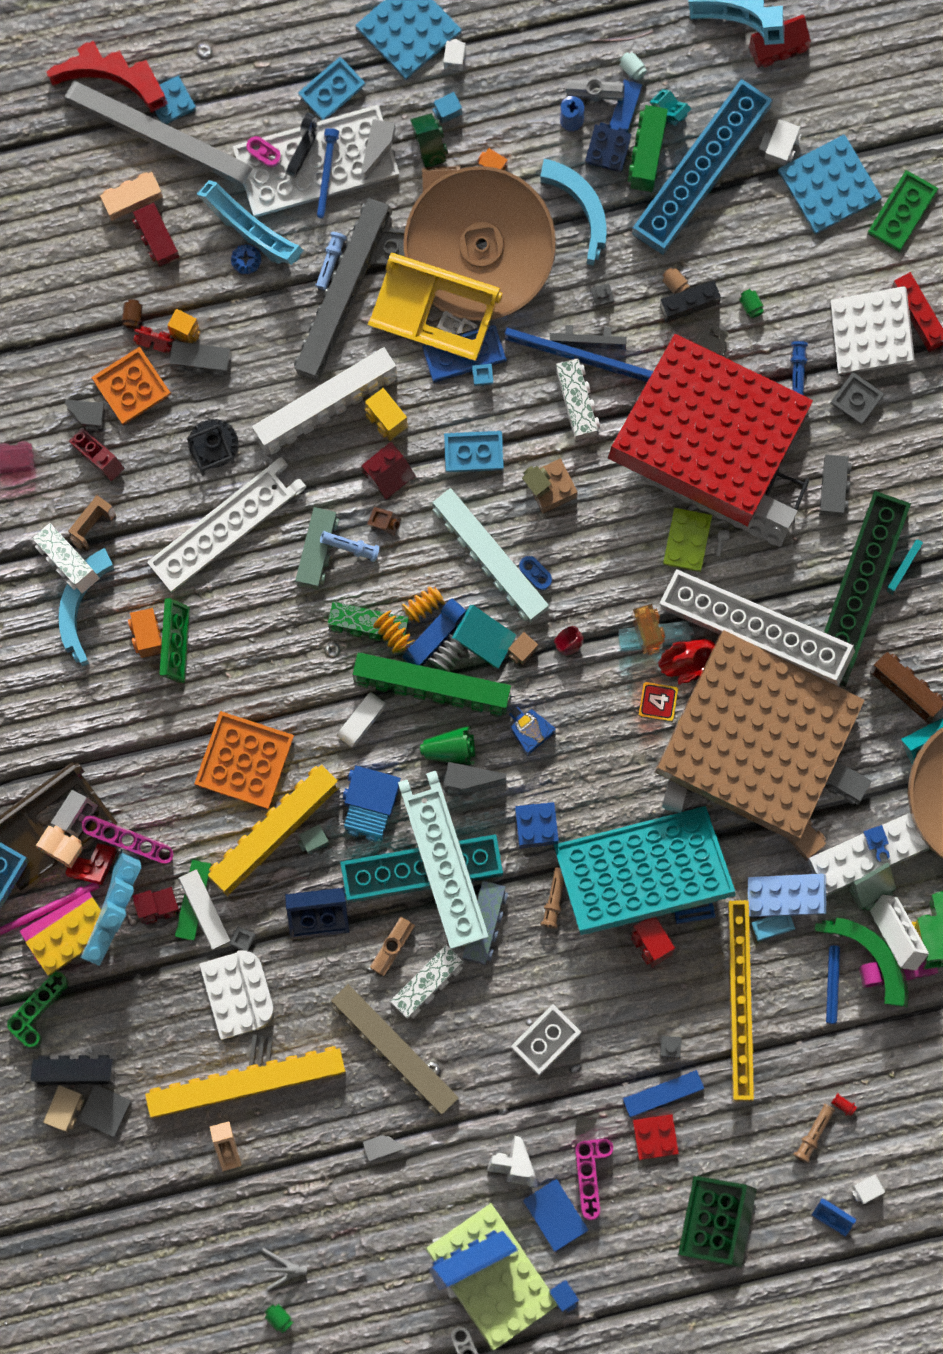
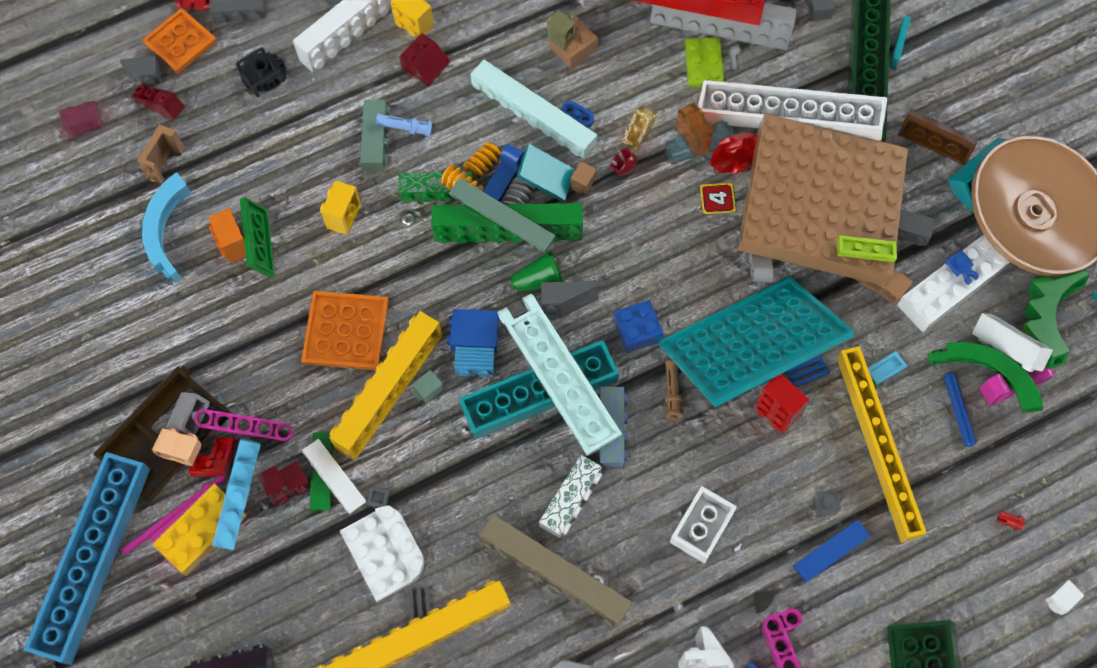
camera: 15 degrees left, 10 degrees down
green beam [7,972,69,1049] -> none
white brick [33,523,100,593] -> none
white hinge [147,457,306,593] -> none
dark blue slope [285,887,350,940] -> none
white beam [337,692,387,748] -> none
reddish brown bracket [367,507,401,536] -> none
medium nougat piece [369,917,415,977] -> none
dark azure plate [444,431,504,473] -> none
torso [509,707,556,756] -> none
red plate [633,1114,679,1160] -> none
light blue plate [748,874,826,917] -> none
medium nougat pin [793,1104,835,1164] -> none
blue plate [811,1198,857,1237] -> none
sand green slope [848,863,896,911] -> none
none -> yellow brick [320,180,361,235]
none -> sand green tile [449,178,555,253]
none -> clear yellow slope [622,106,658,149]
none -> lime plate [837,235,897,262]

